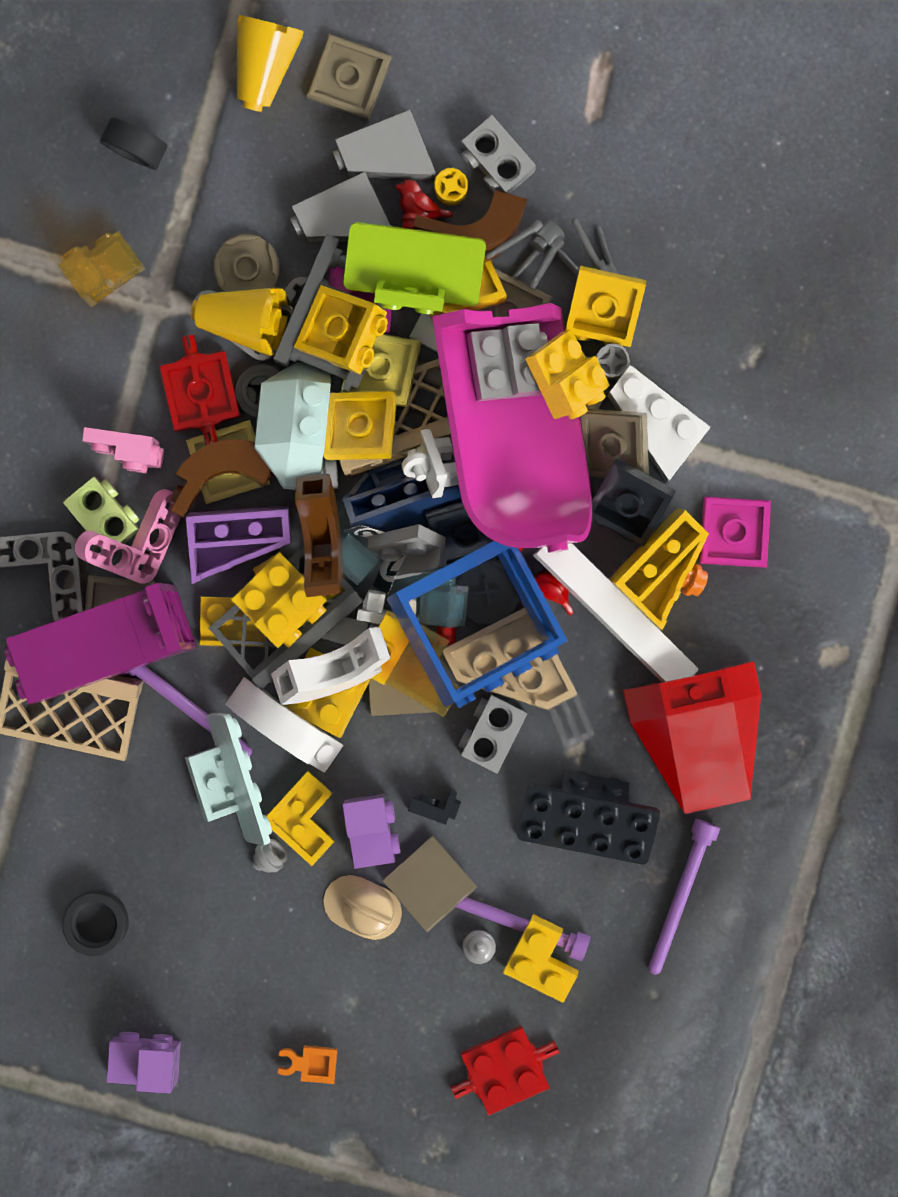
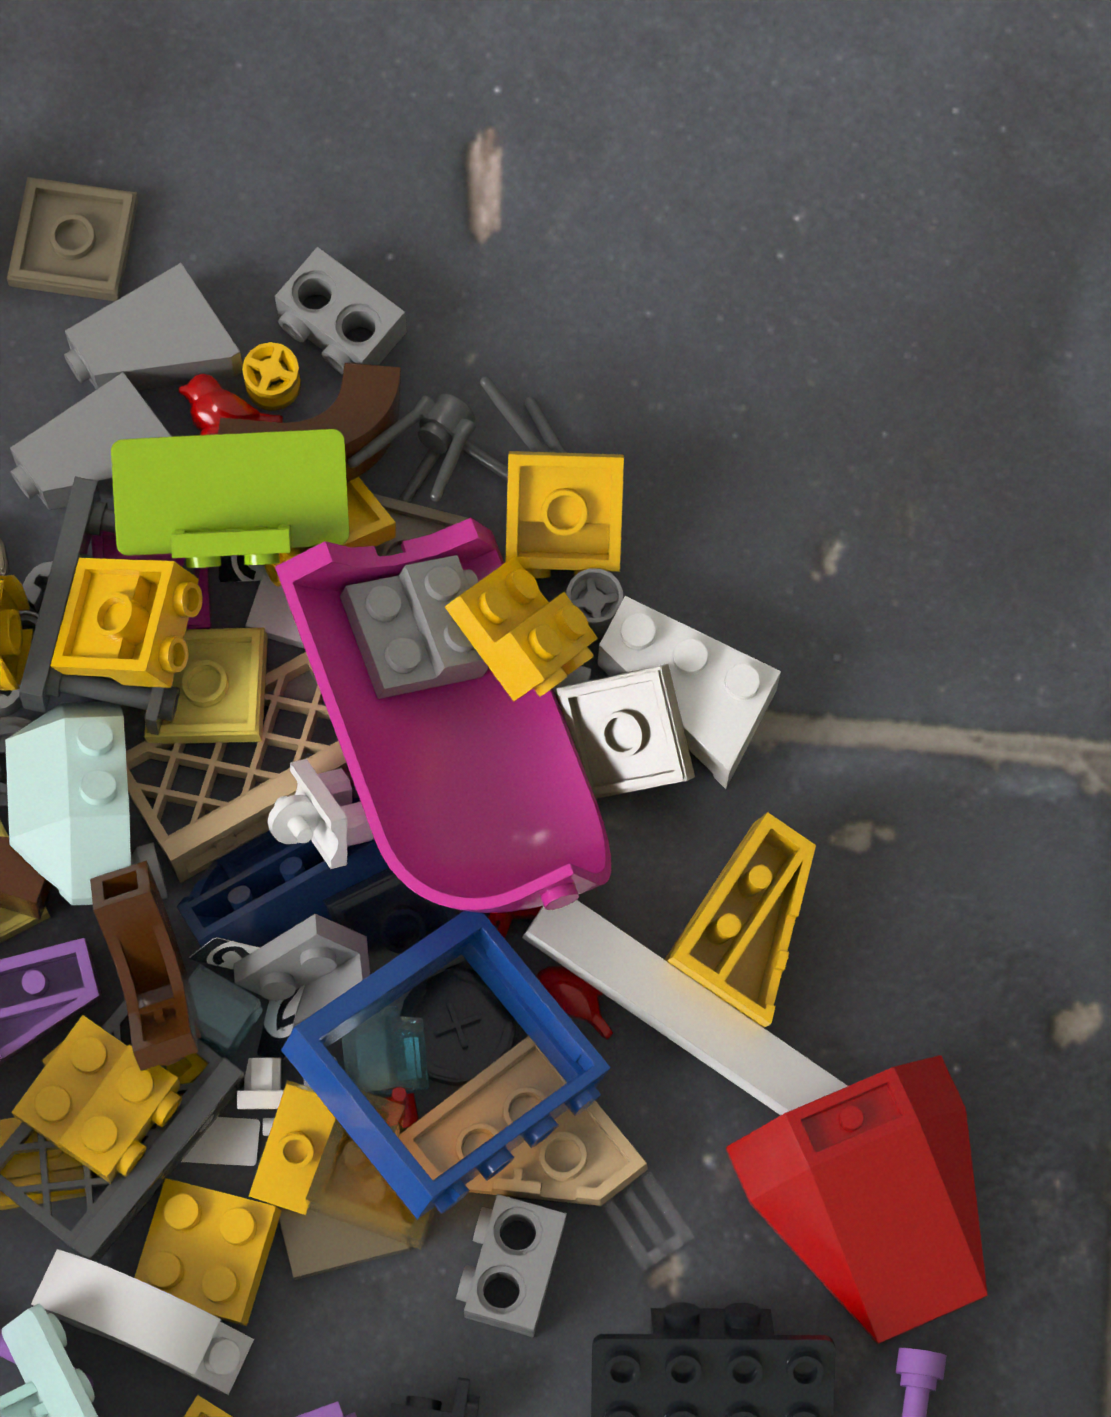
camera: 15 degrees left, 15 degrees down
white arch [271,627,390,705] -> none
yellow plate [323,391,397,460] -> none
black plate [592,458,676,547] -> none
orange plate [681,563,708,596] -> none
dark pink tile [699,497,771,568] -> none

